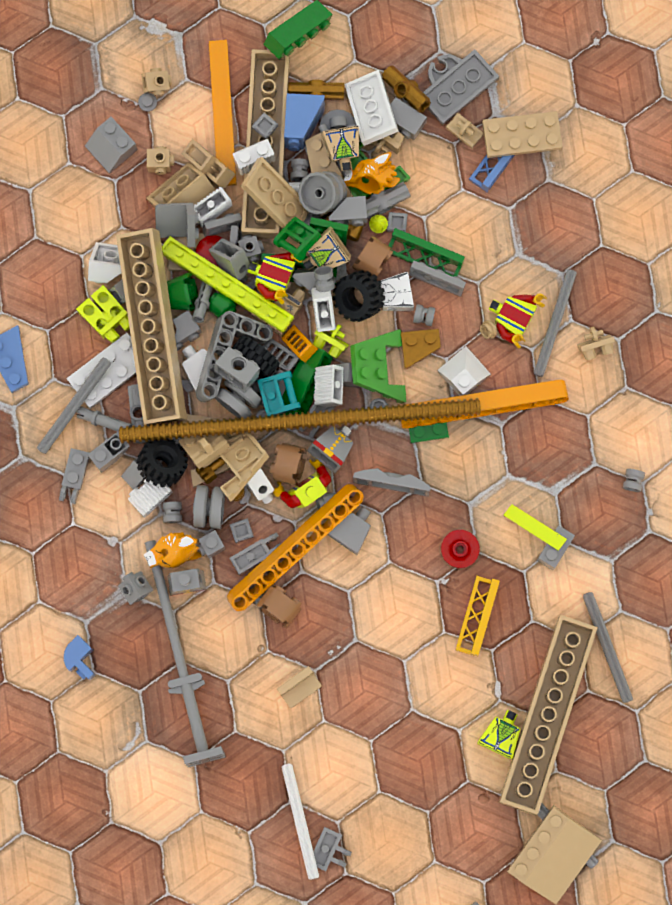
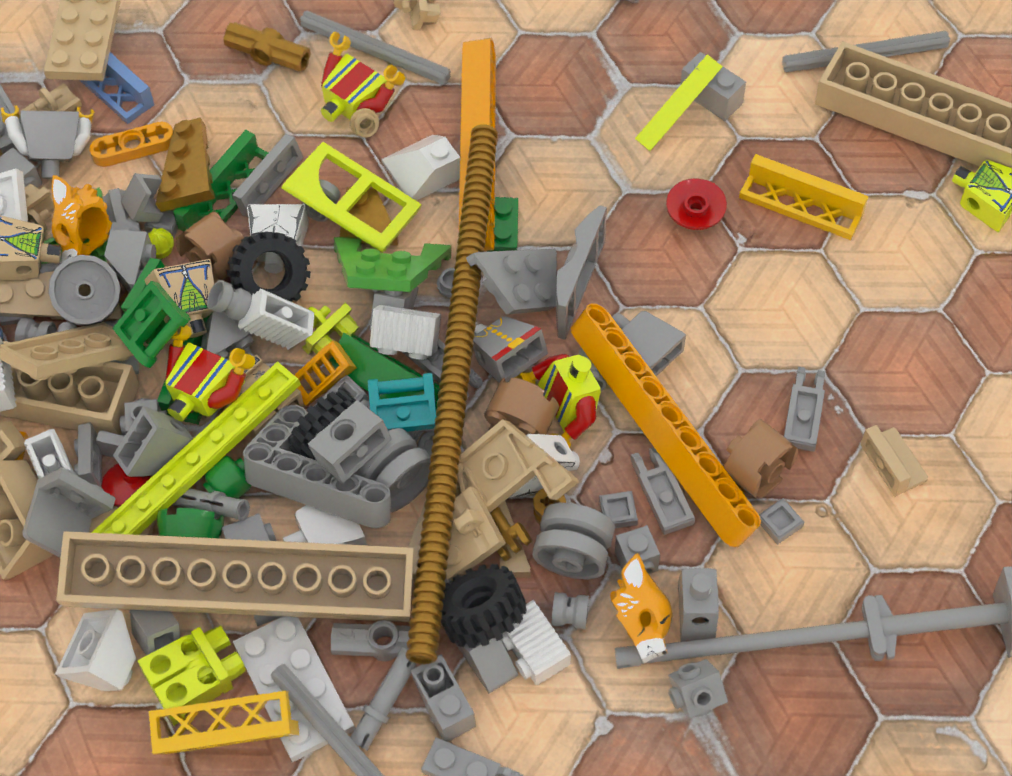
camera: 80 degrees left, 20 degrees down
none -> light grey torso [1,105,94,179]
none -> light orange beam [89,122,173,167]
none -> light grey panel [121,173,163,223]
none -> yellow fence [149,690,300,755]
none -> pearl gold wing [155,117,215,212]
none -> pearl gold piece [223,22,311,72]
none -> neon yellow window [282,142,422,253]
none -> light grey wing [466,248,557,315]
none -> light grey tile [759,498,804,545]
none -> light grey hinge [784,366,825,452]

